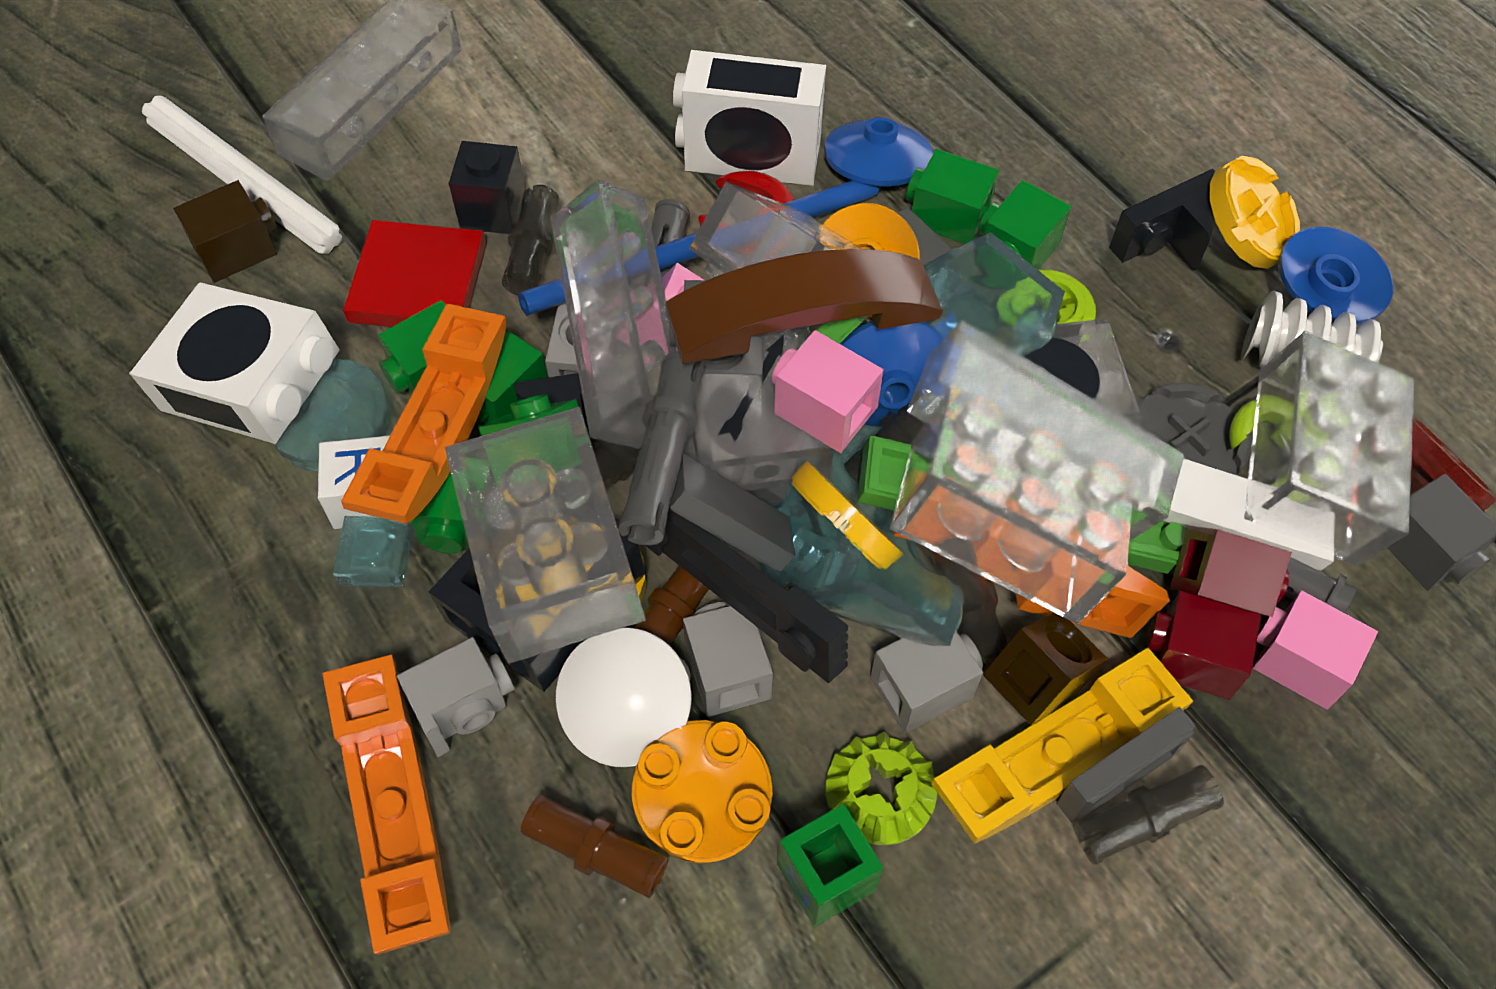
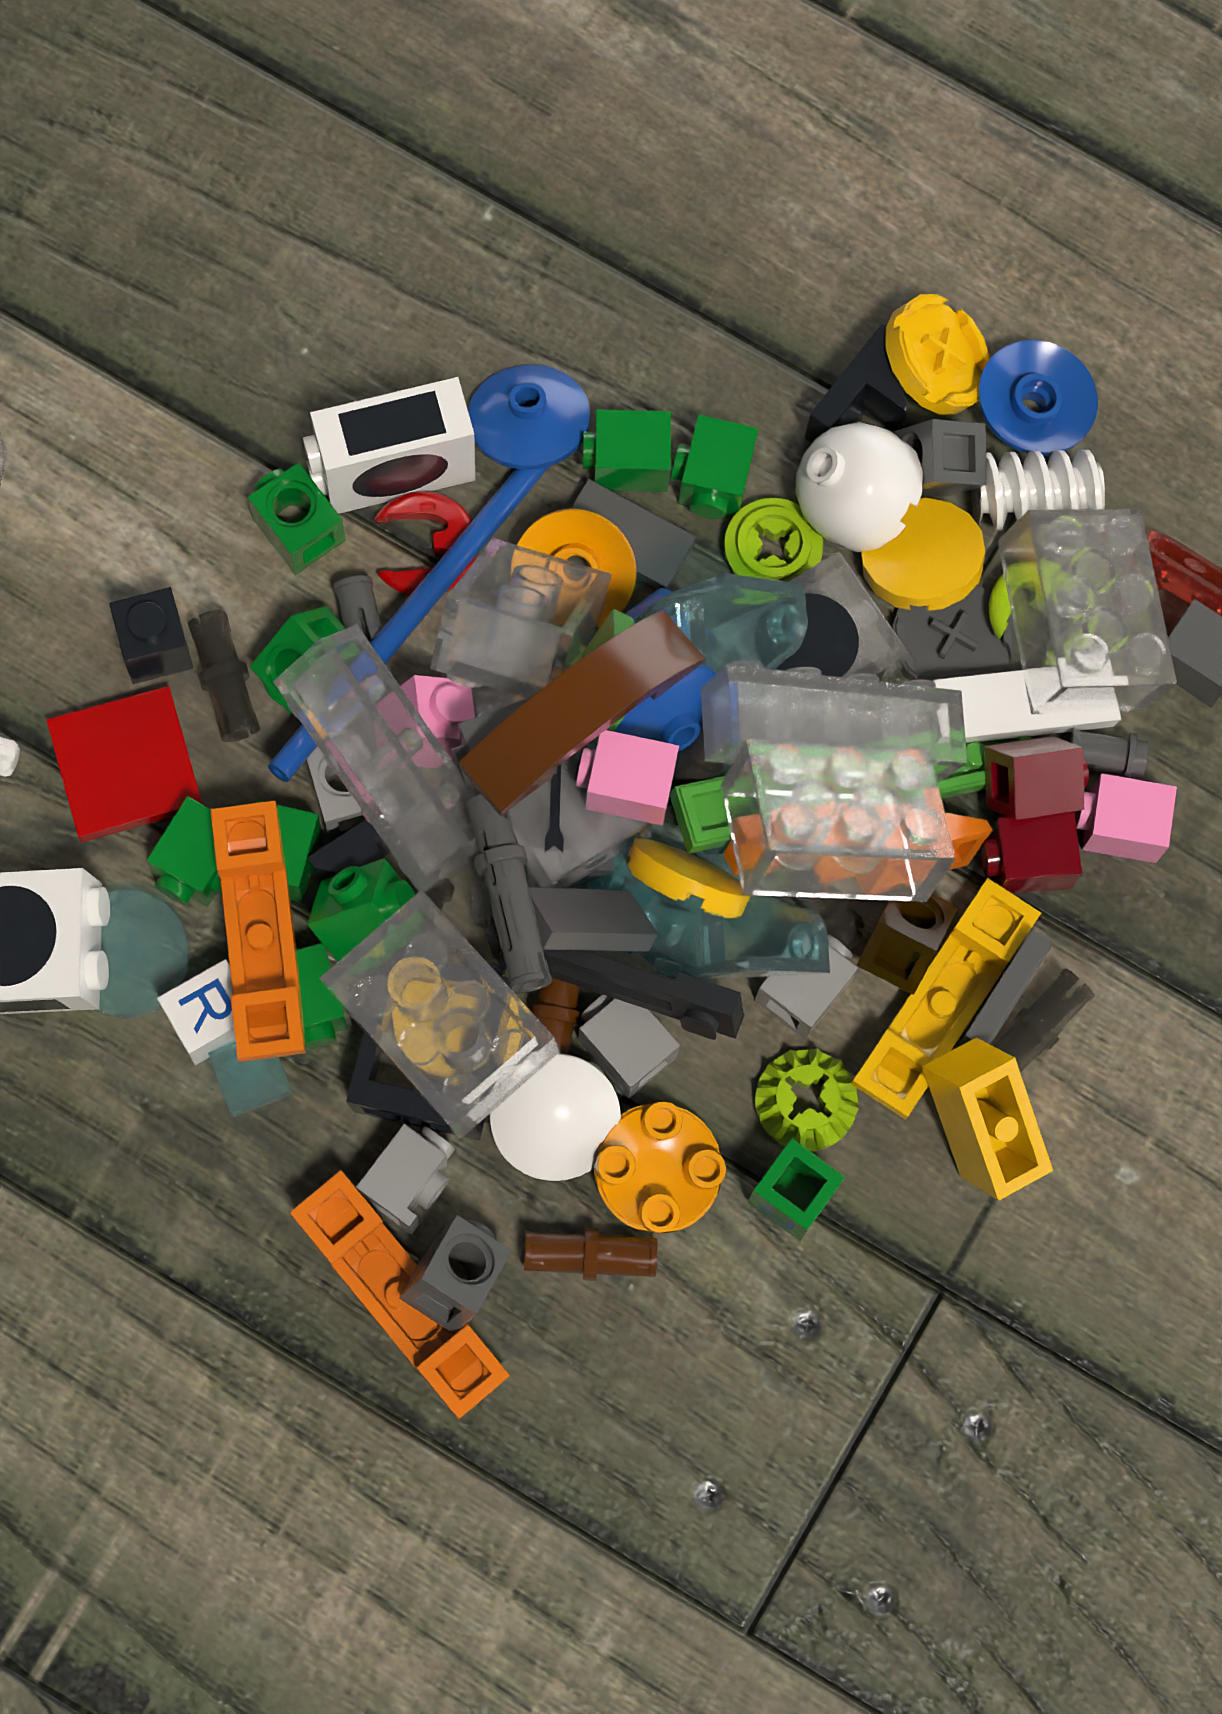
camera: 30 degrees left, 15 degrees up
none -> green brick [247,462,346,575]
none -> dark grey brick [399,1215,512,1334]
none -> white cylinder [795,422,923,552]
none -> yellow tile [861,498,985,611]
none -> dark grey brick [893,419,986,497]
none -> yellow brick [922,1037,1053,1201]

